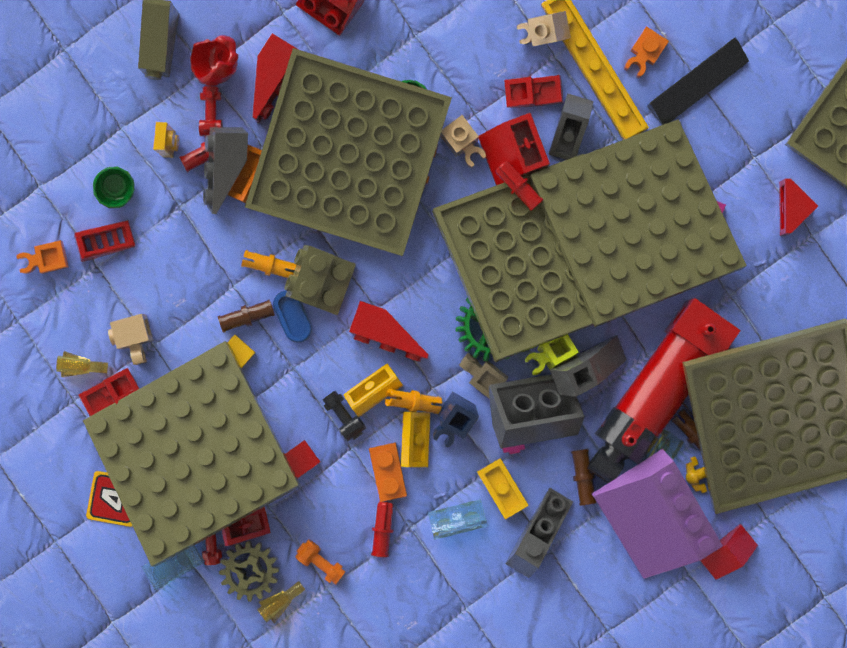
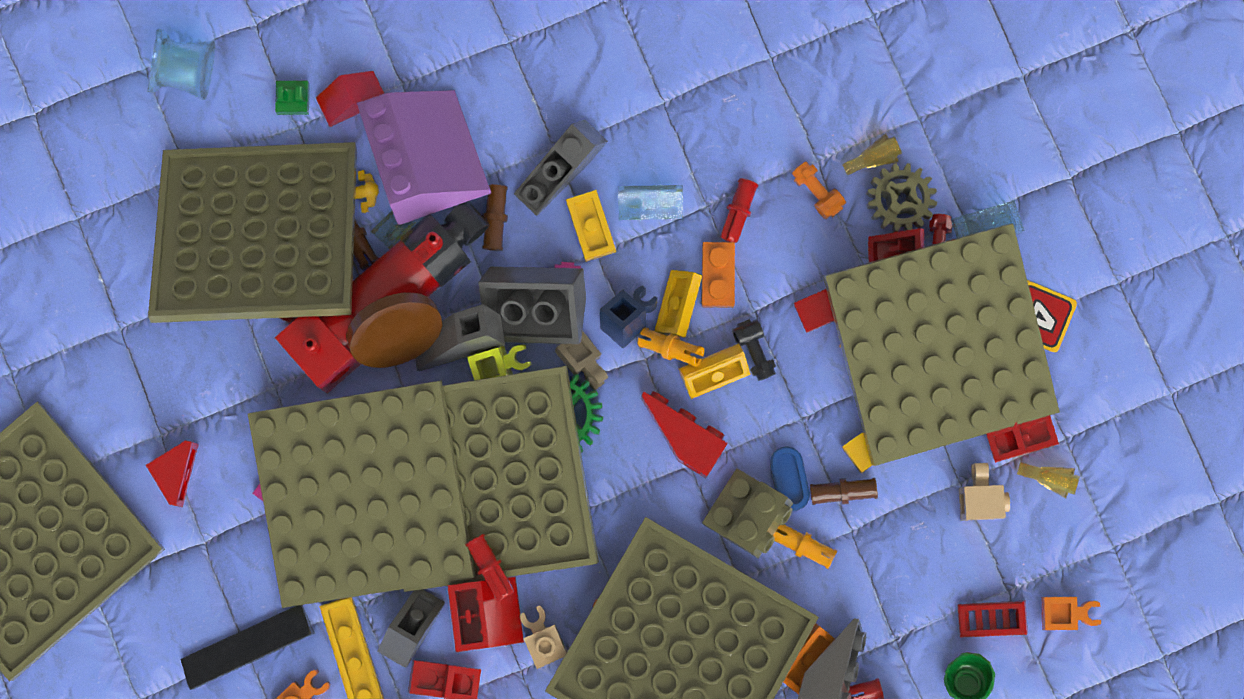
camera: 170 degrees left, 5 degrees down
none -> green tile [275,81,310,115]
none -> reddish brown piece [346,293,442,368]

